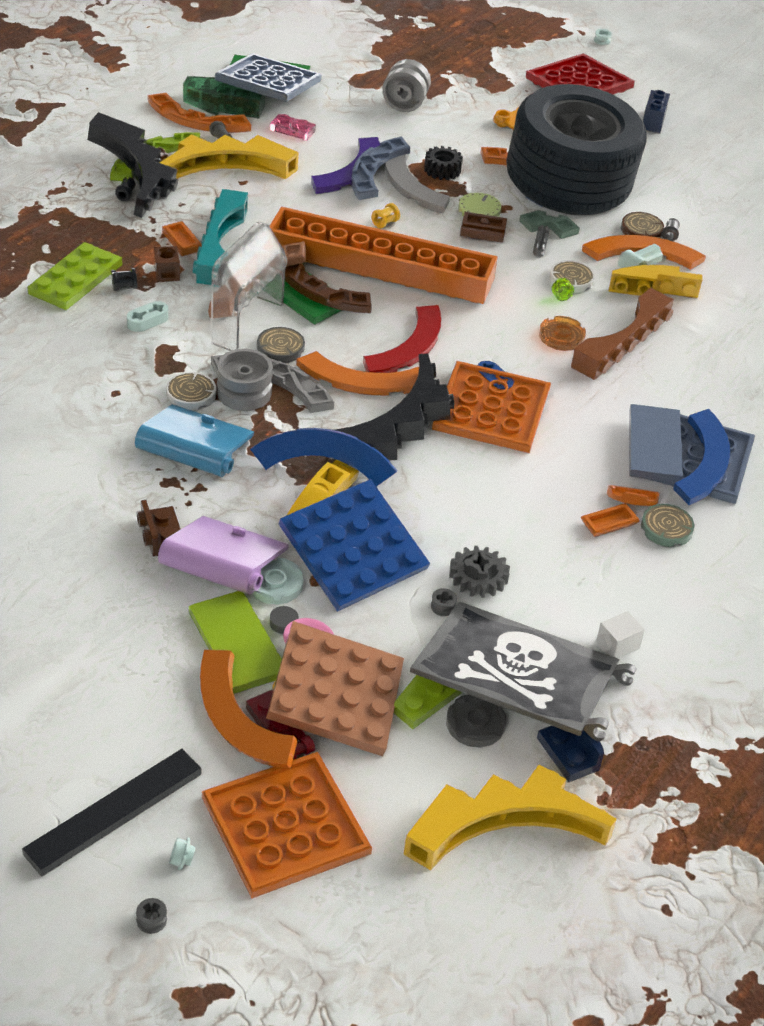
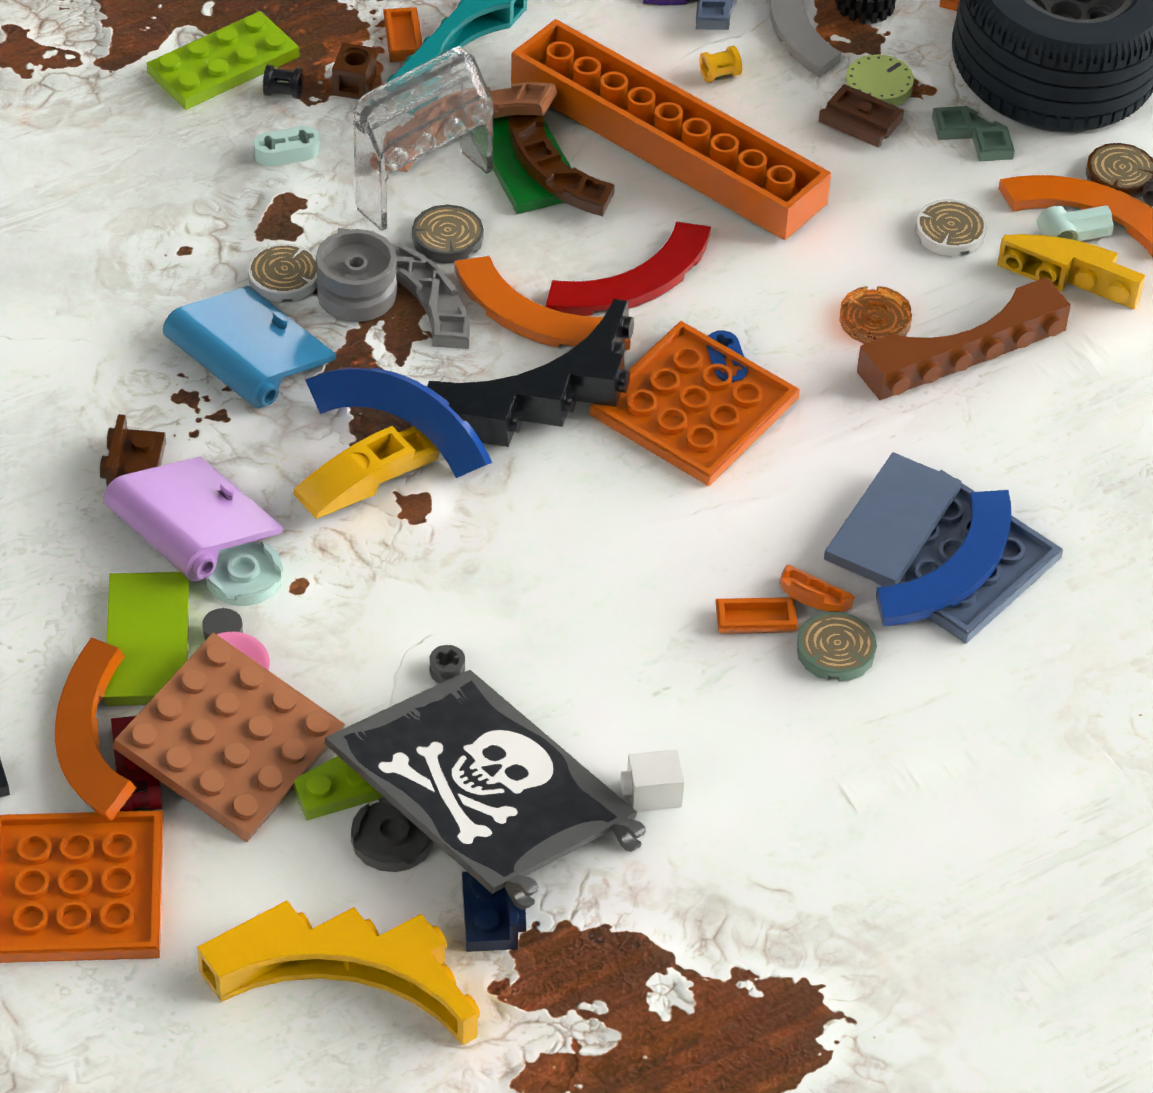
camera: 25 degrees right, 5 degrees up
blue plate [278,479,430,612] -> none
dark grey gear [449,545,510,598] -> none
dark grey axle [533,225,550,257] -> none
clear neon green bush [551,278,574,301] -> none

